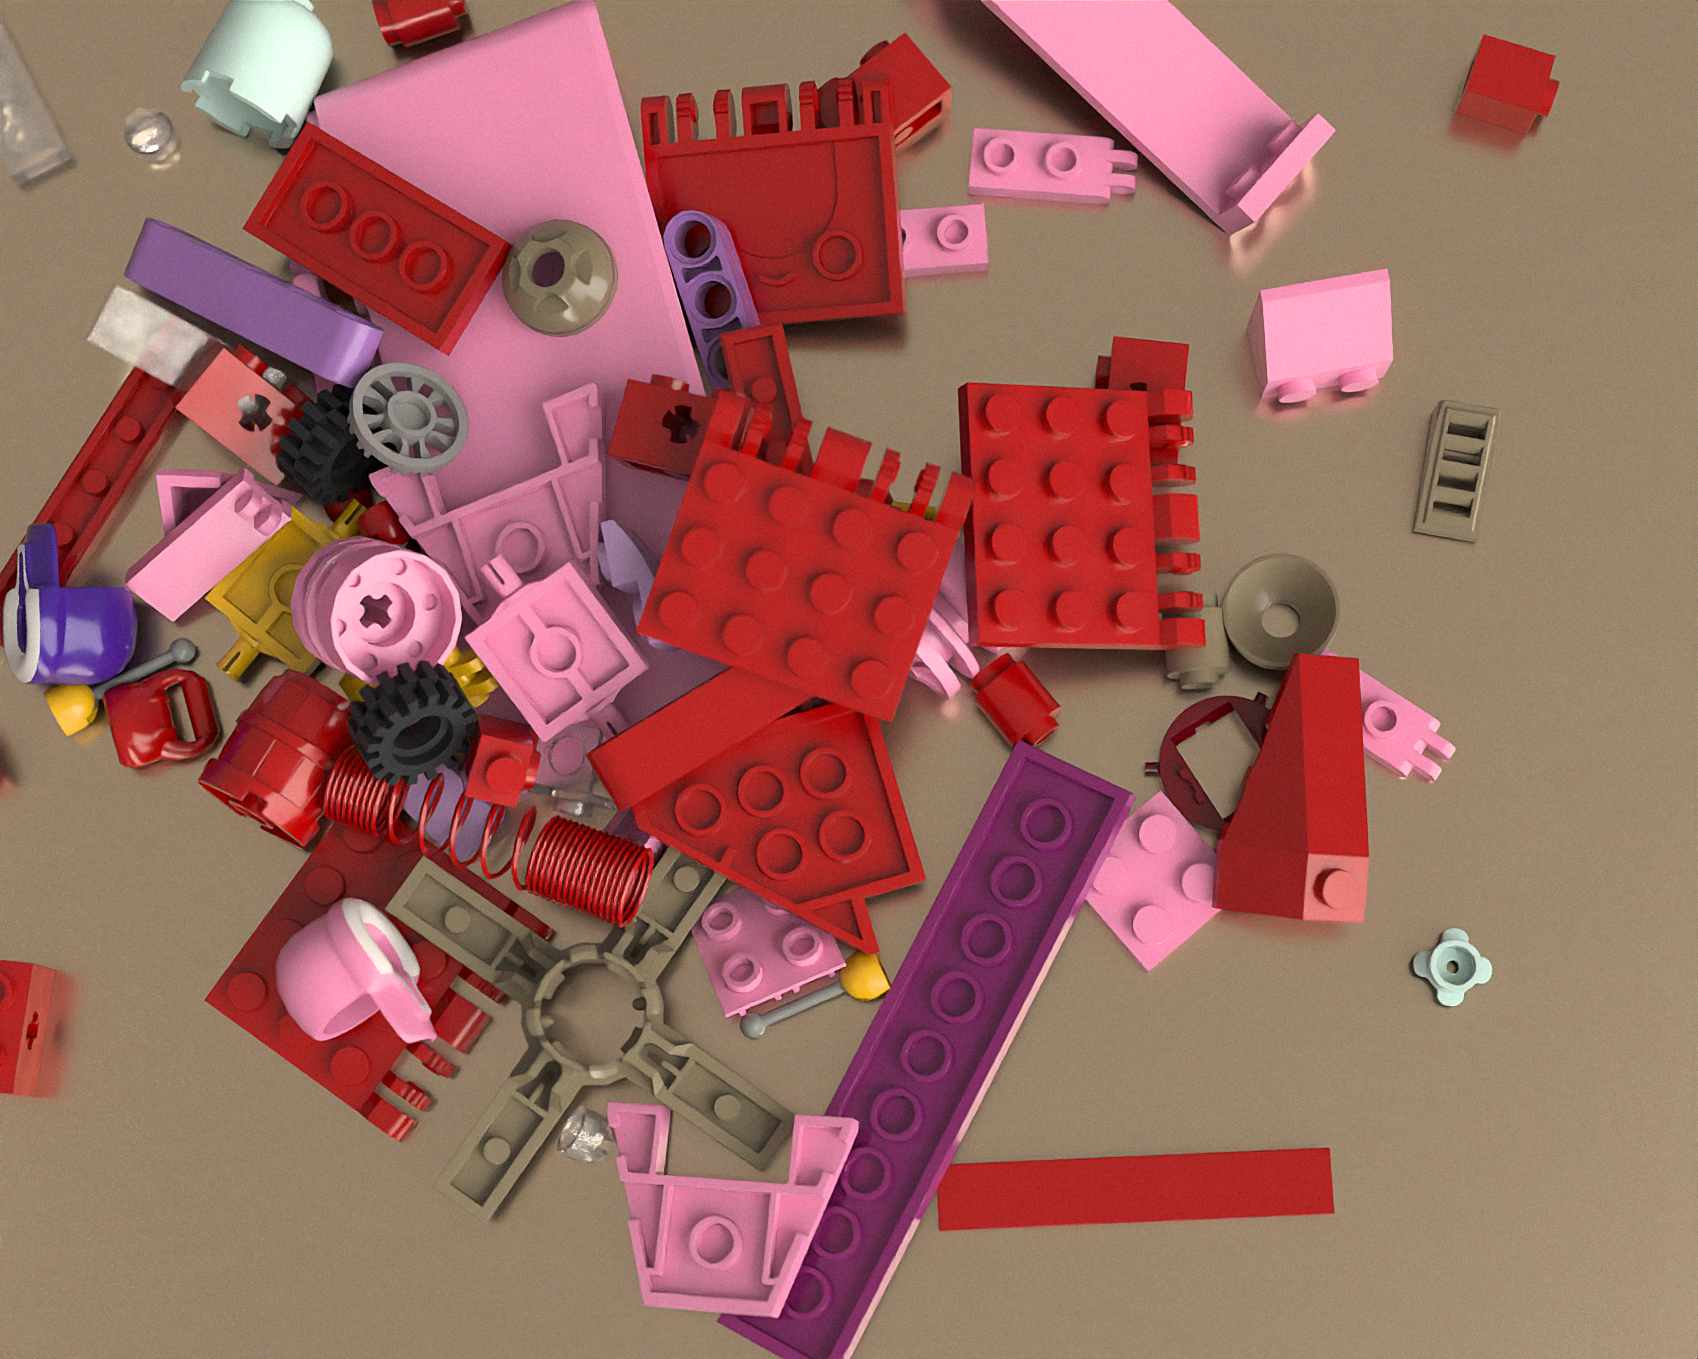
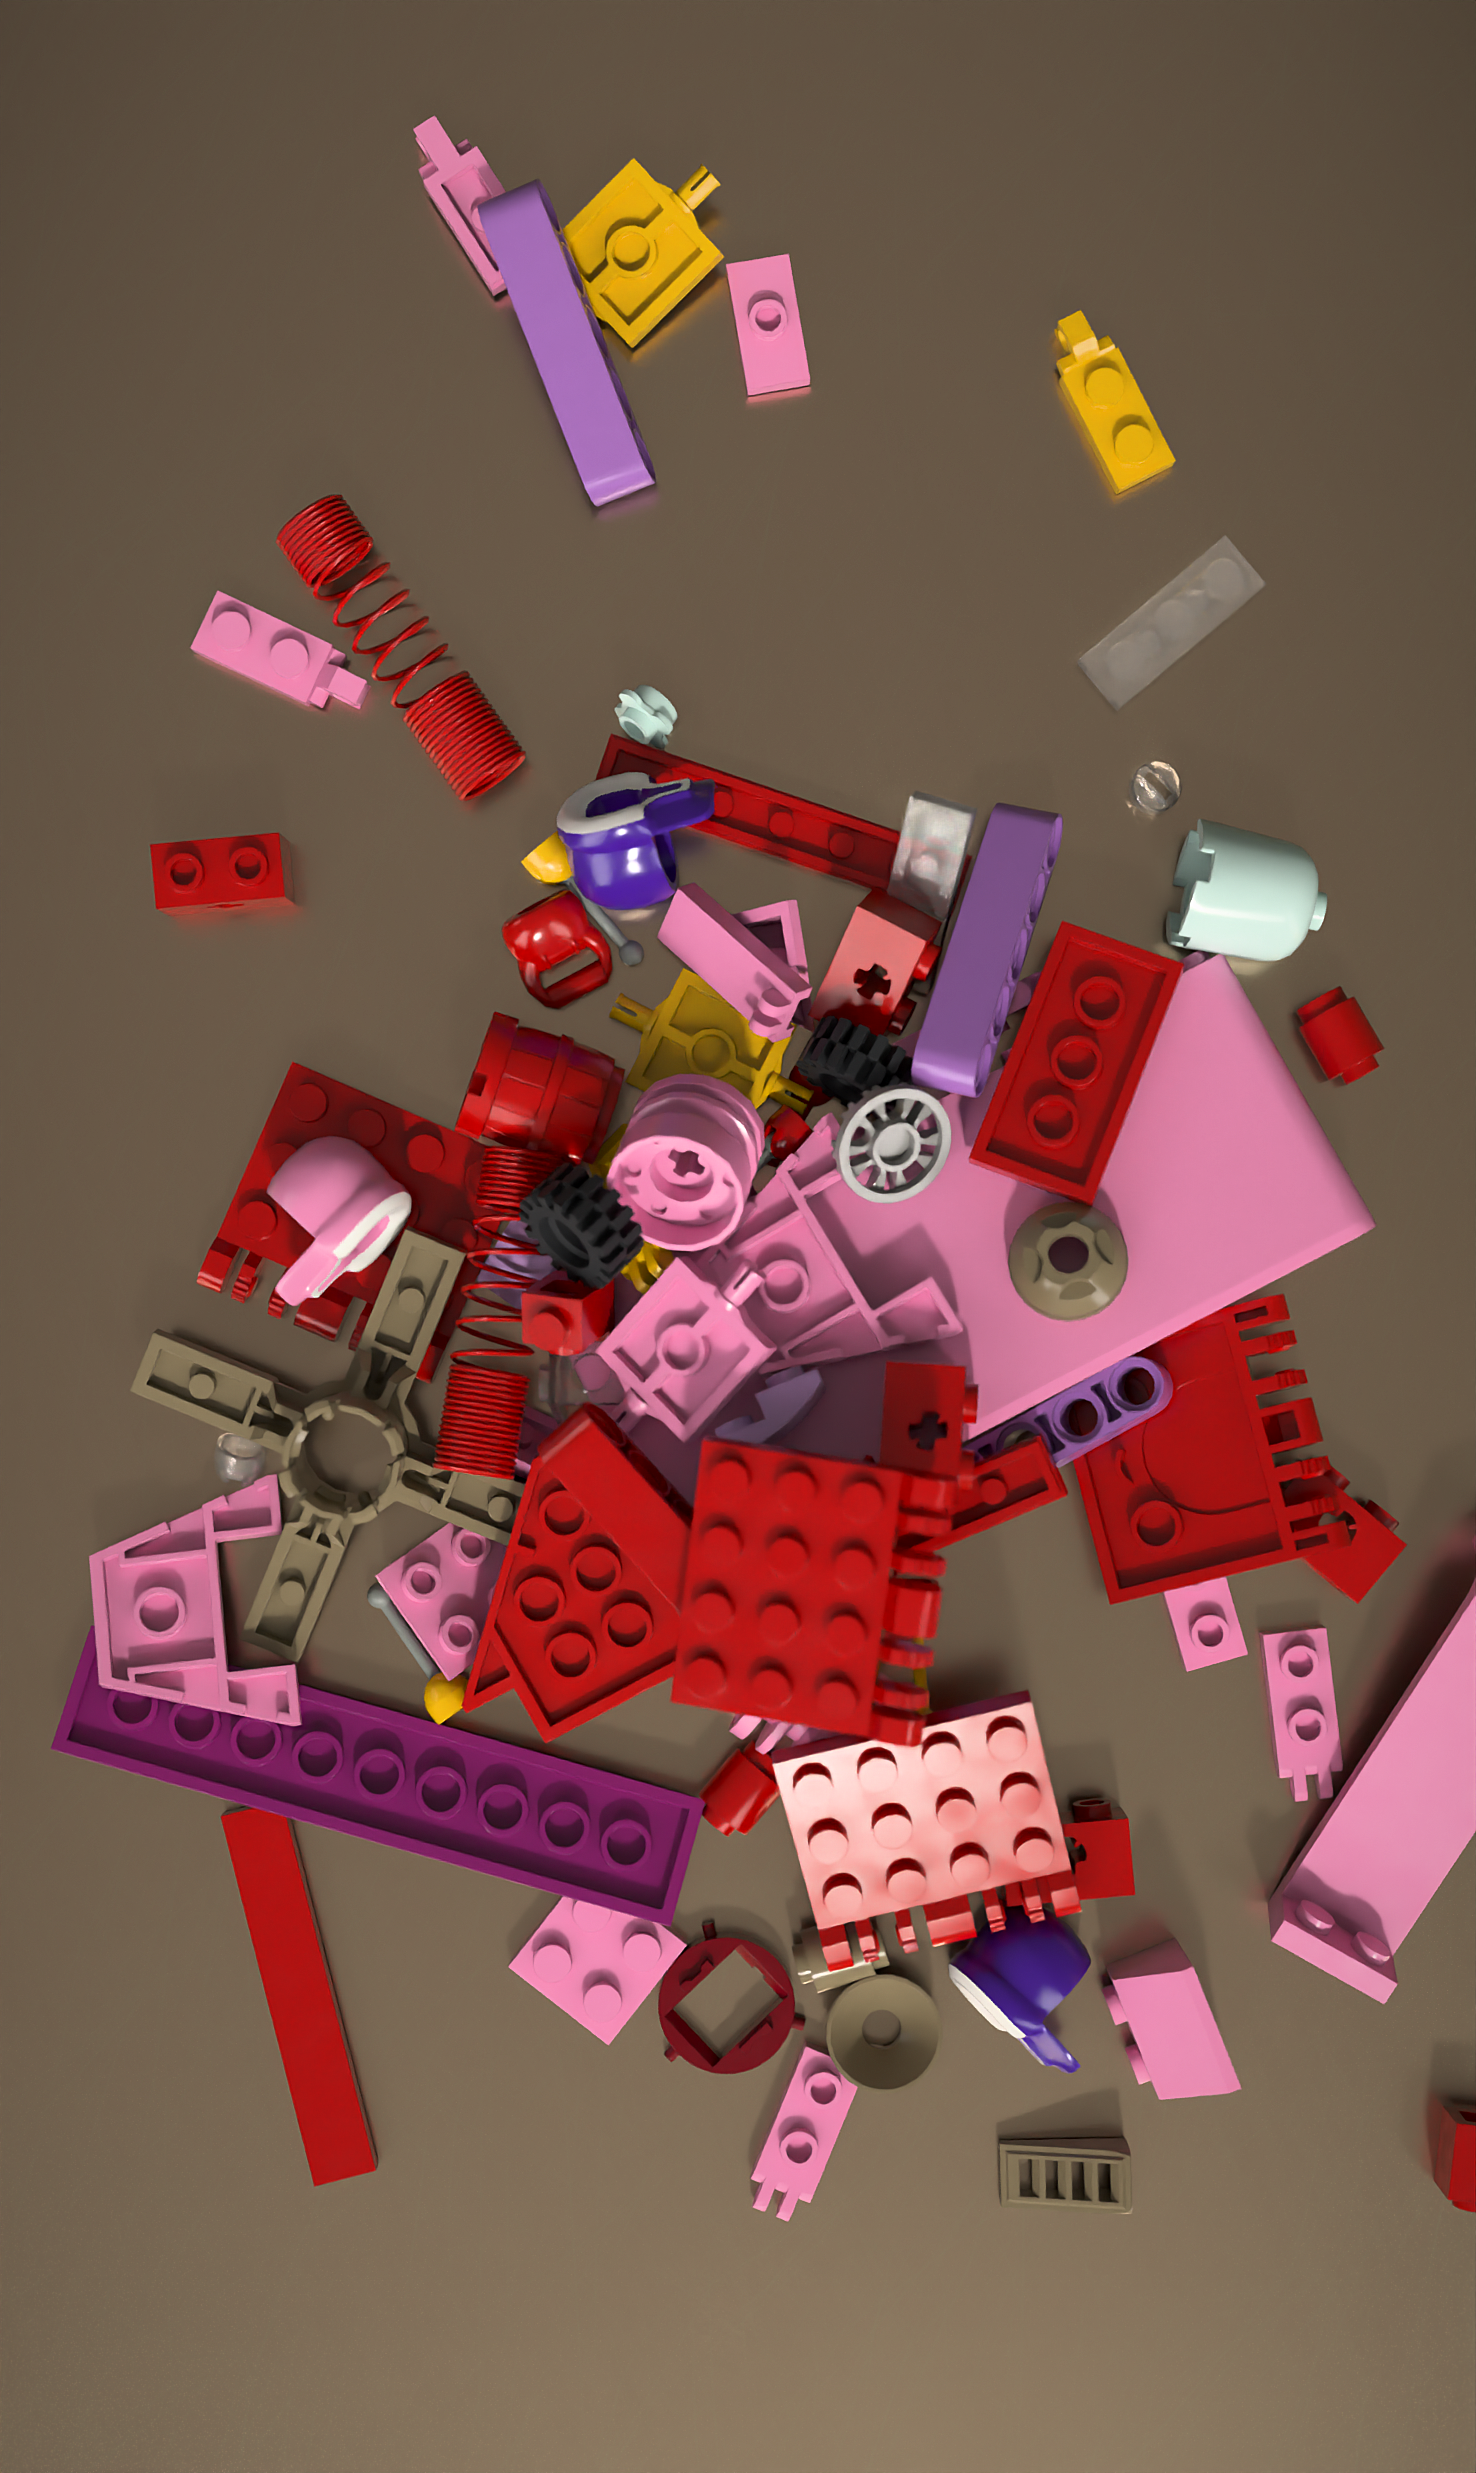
camera: 70 degrees right, 10 degrees up
red wedge [1212,653,1369,923] -> none
light aqua plate [1413,928,1492,1006] -> none
none -> dark purple piece [948,1905,1091,2074]

